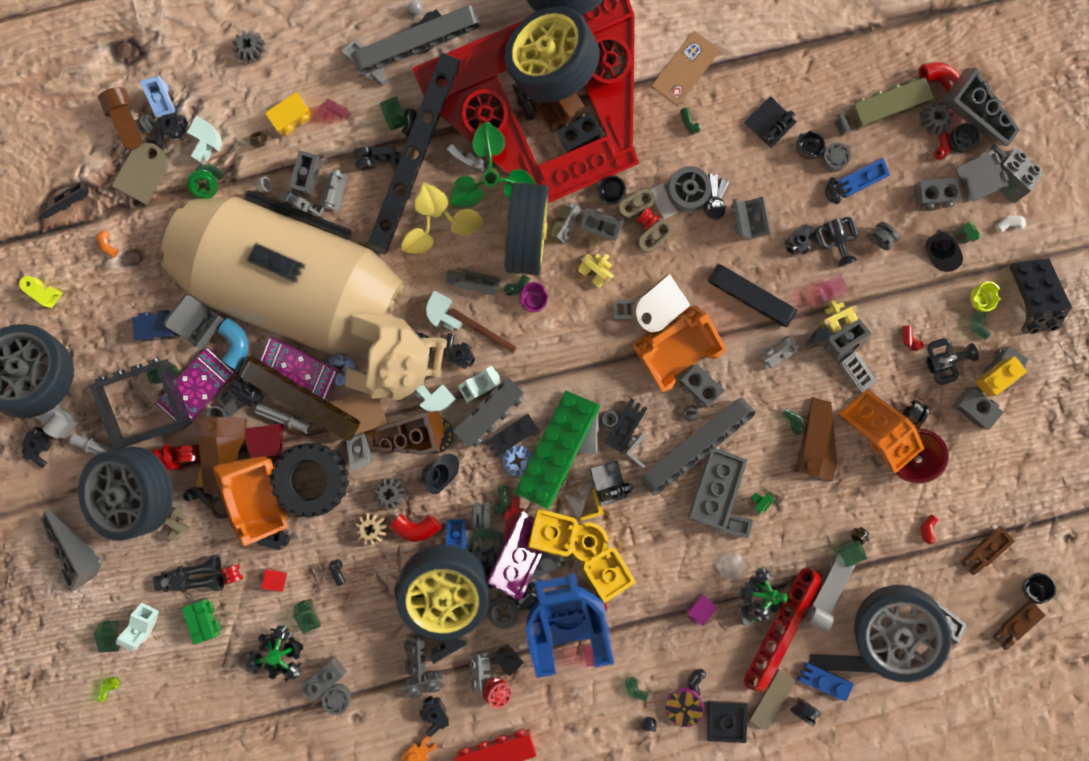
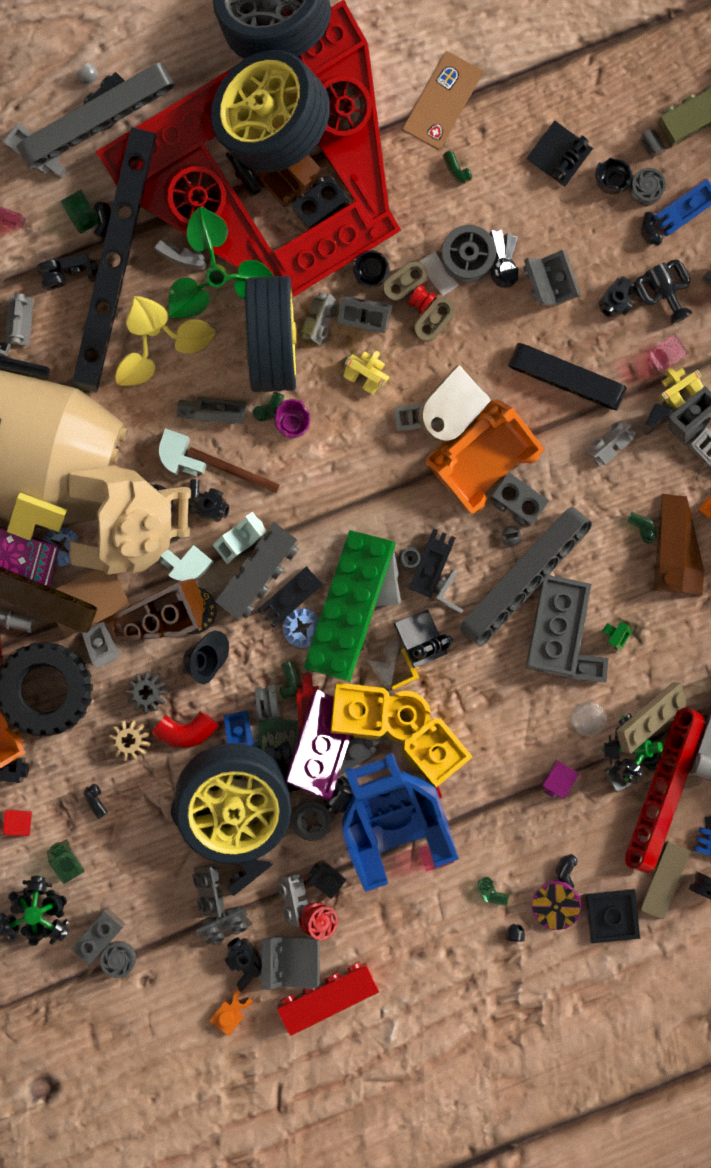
camera: 10 degrees left, 0 degrees up
none -> light yellow tile [7,493,67,540]
none -> dark grey bracket [260,936,320,990]
none -> dark tan plate [616,682,687,753]

